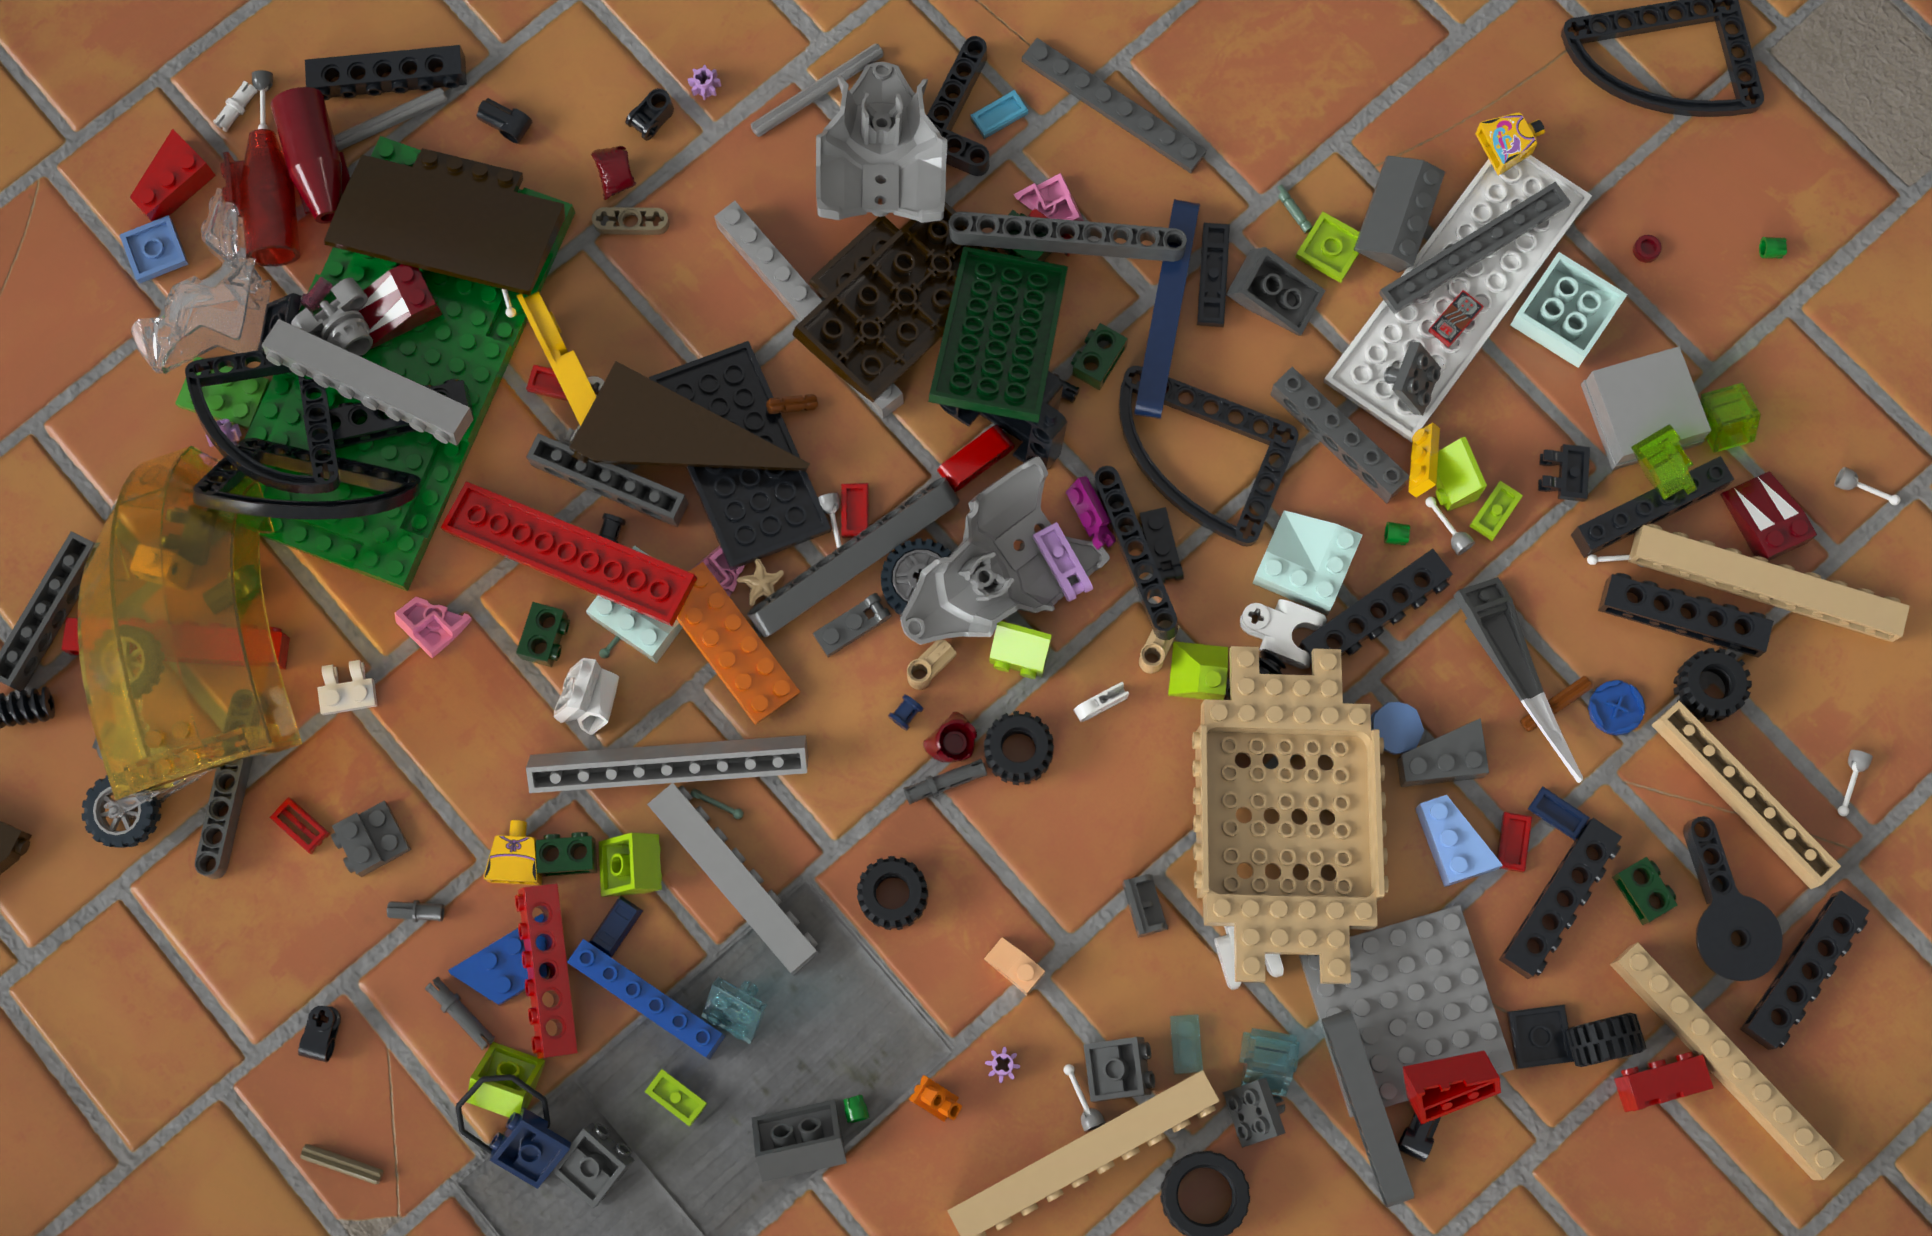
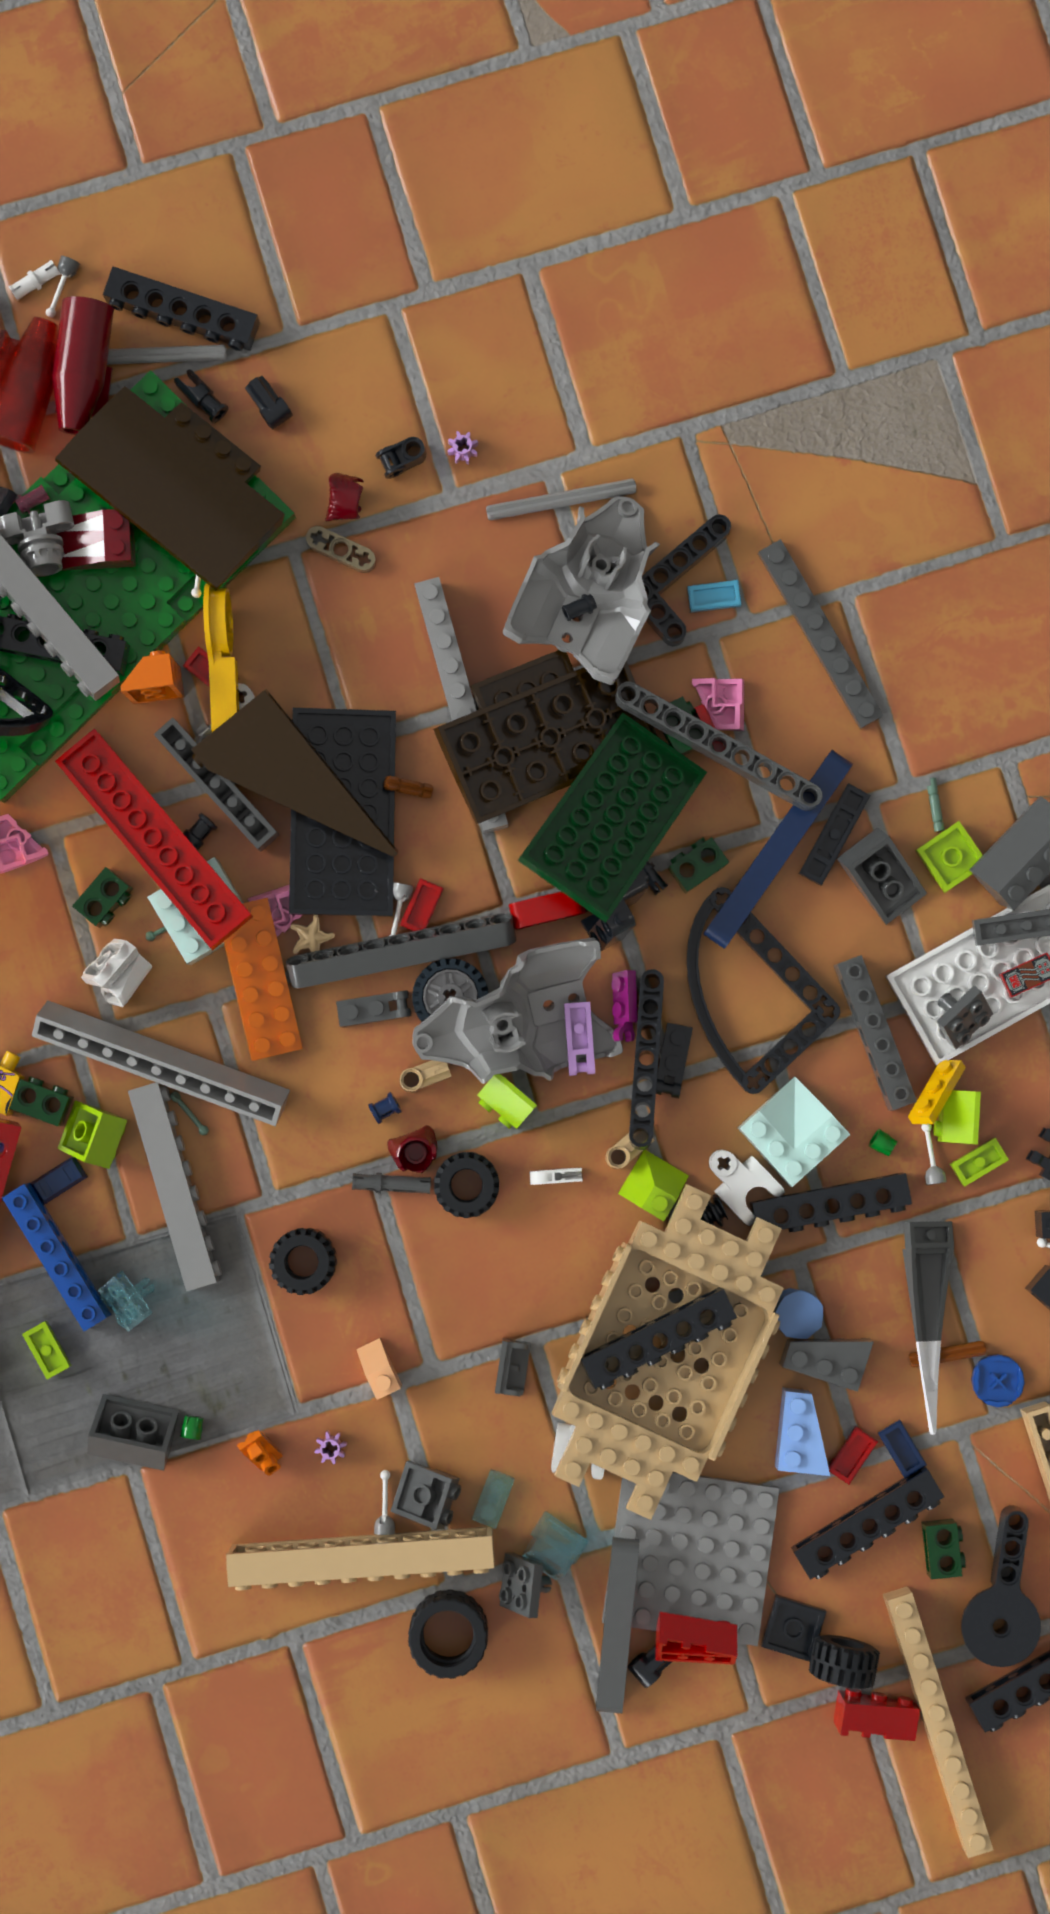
camera: 20 degrees right, 10 degrees up
none -> orange slope [120,650,185,704]
none -> black piece [174,369,229,423]
none -> black pin [562,594,597,621]
none -> black brick [580,1287,737,1390]

